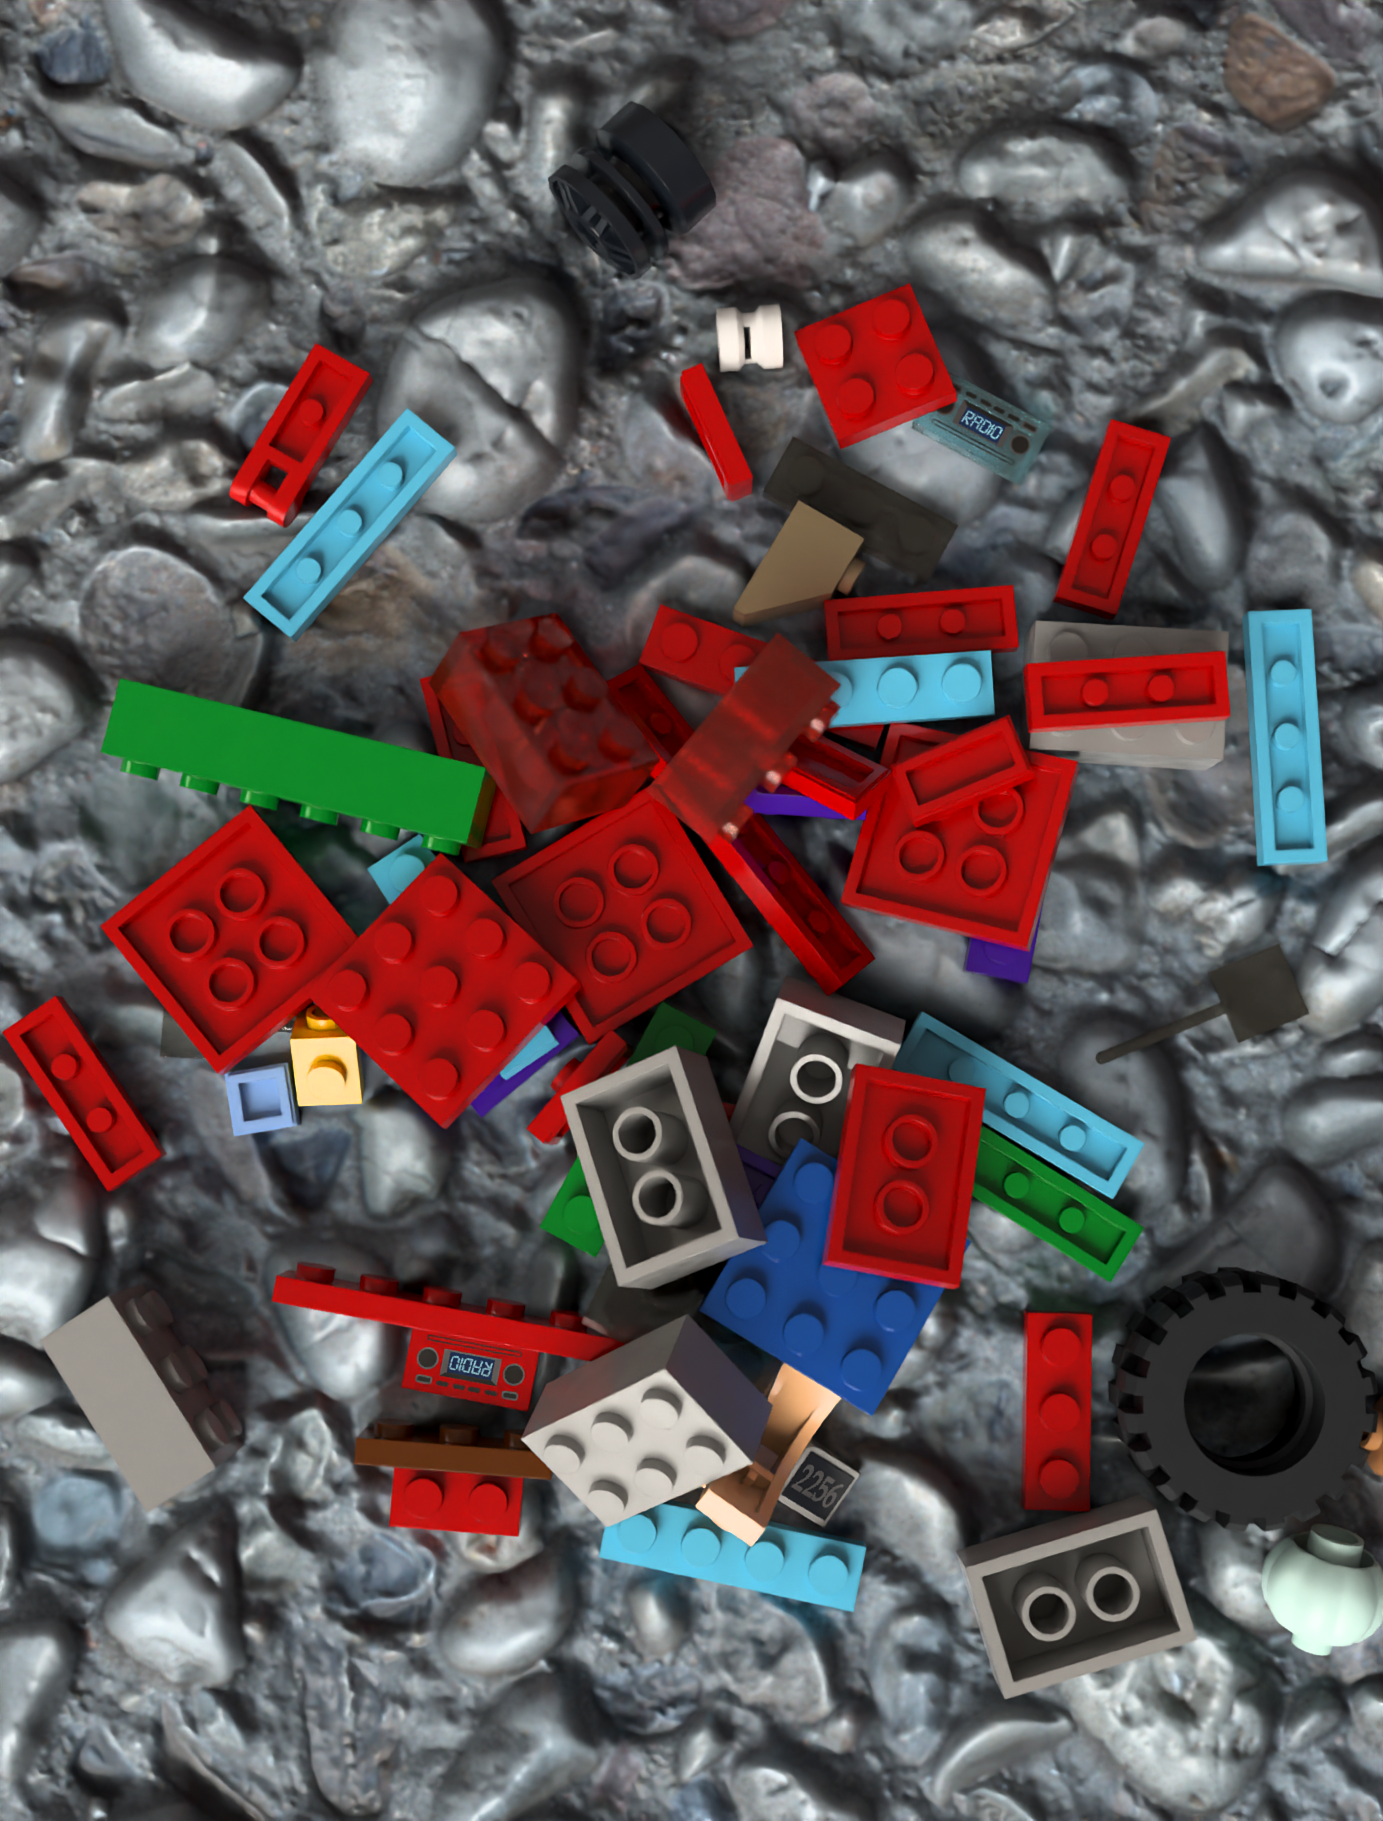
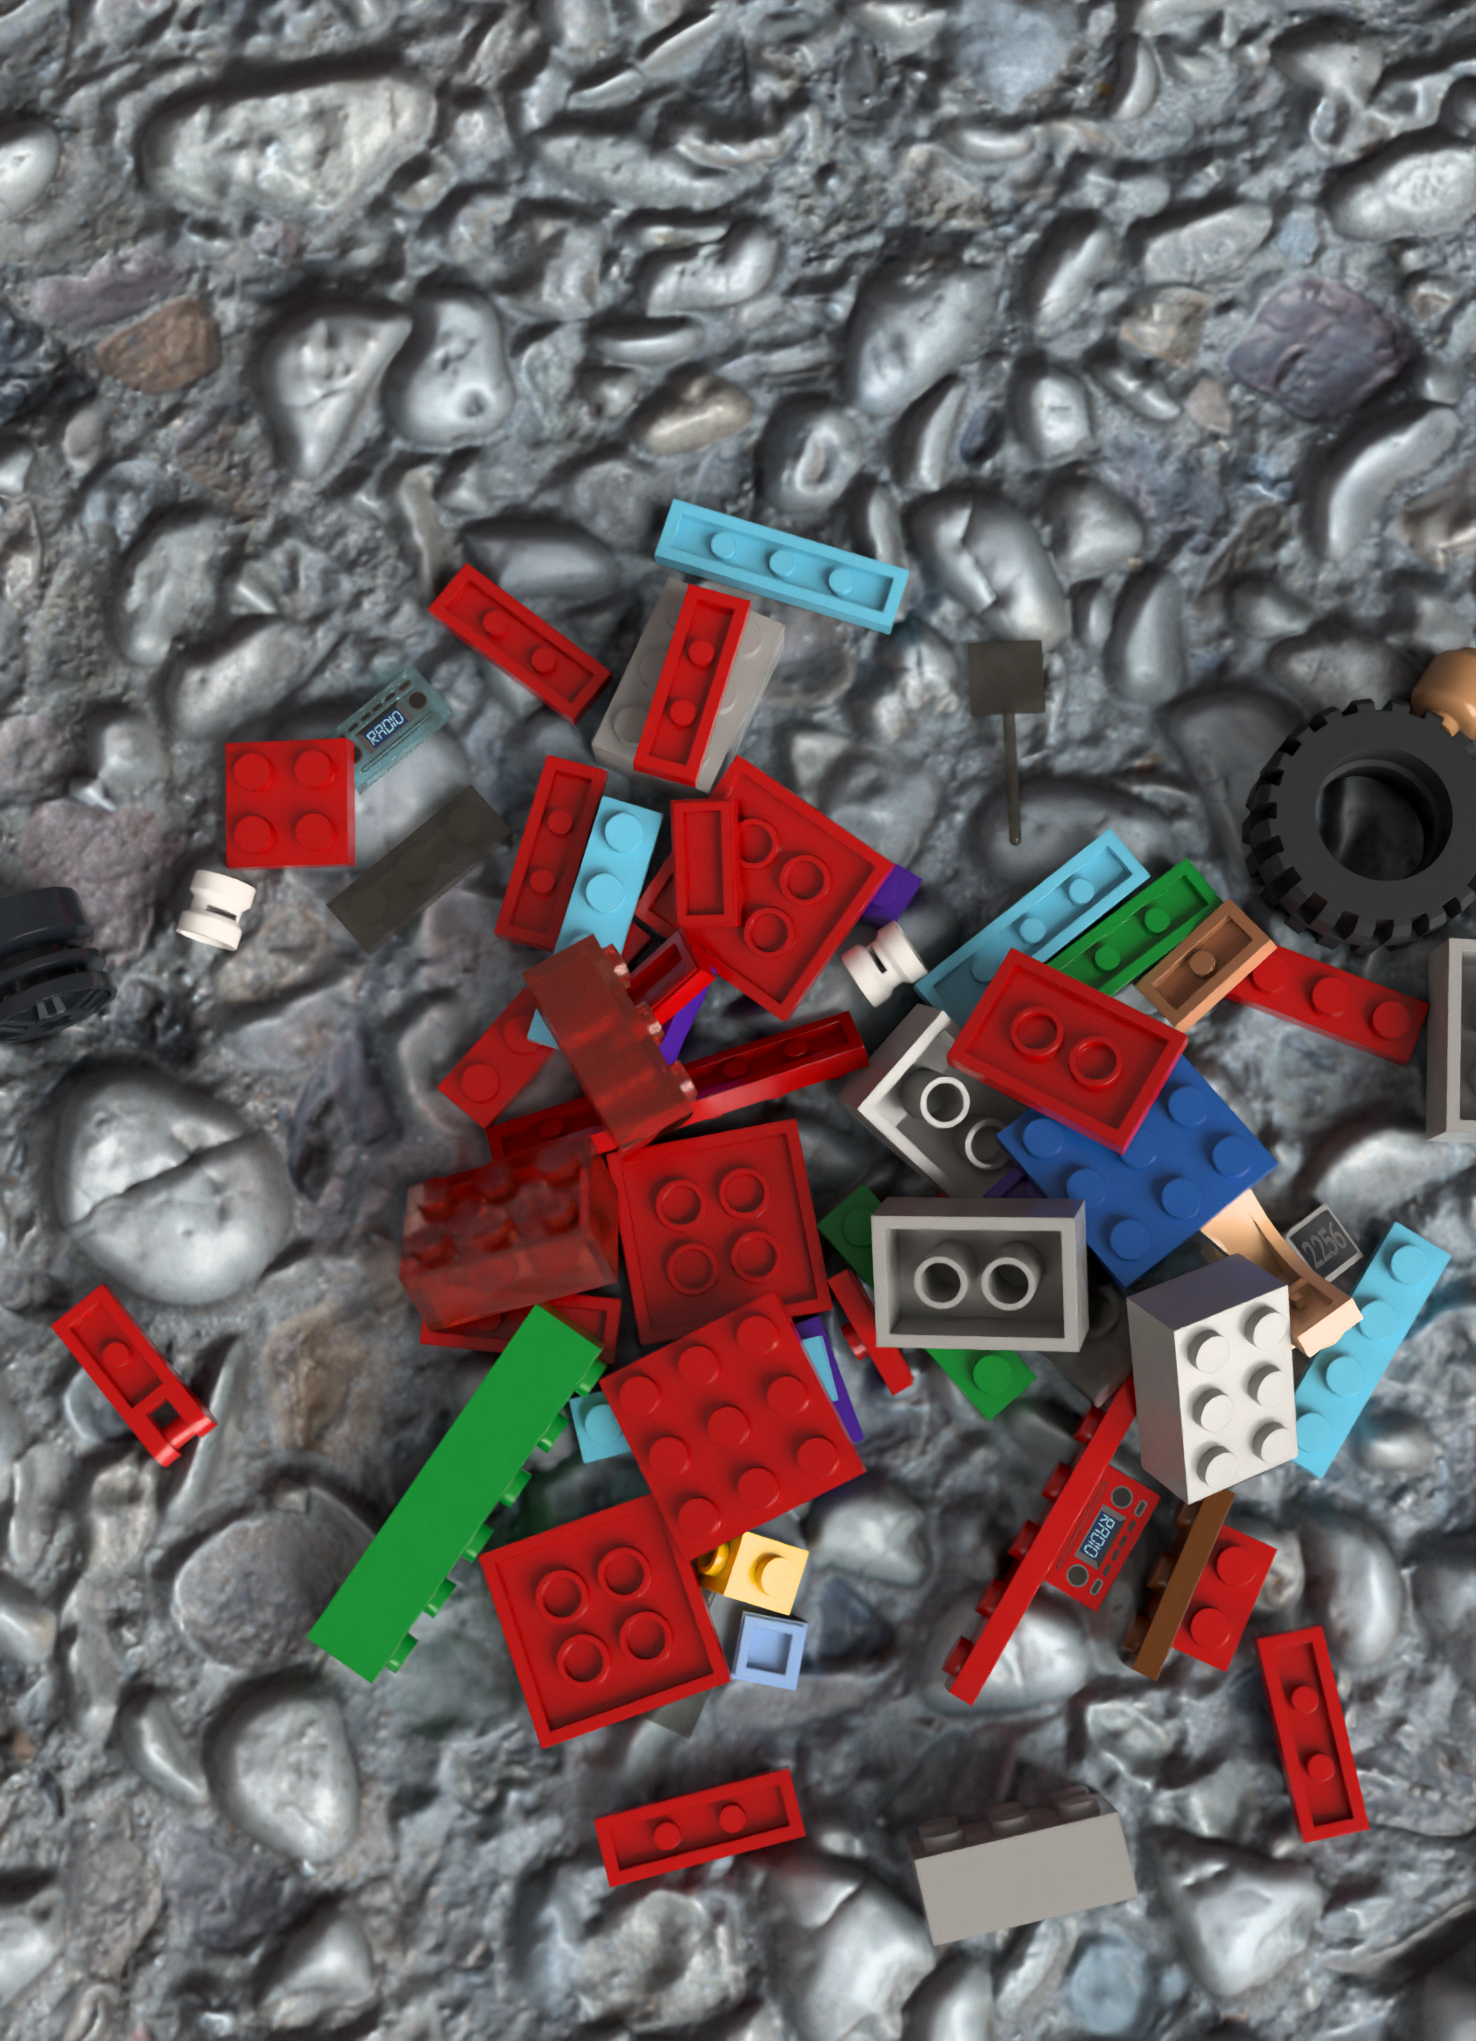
camera: 70 degrees left, 5 degrees down
medium azure plate [243,408,458,643] -> none
red tile [680,363,753,502] -> none
dark tan slope [732,500,867,627] -> none
none -> white wheel [841,920,929,1008]
none -> nougat plate [1135,898,1277,1033]
none -> red plate [1252,1624,1370,1843]

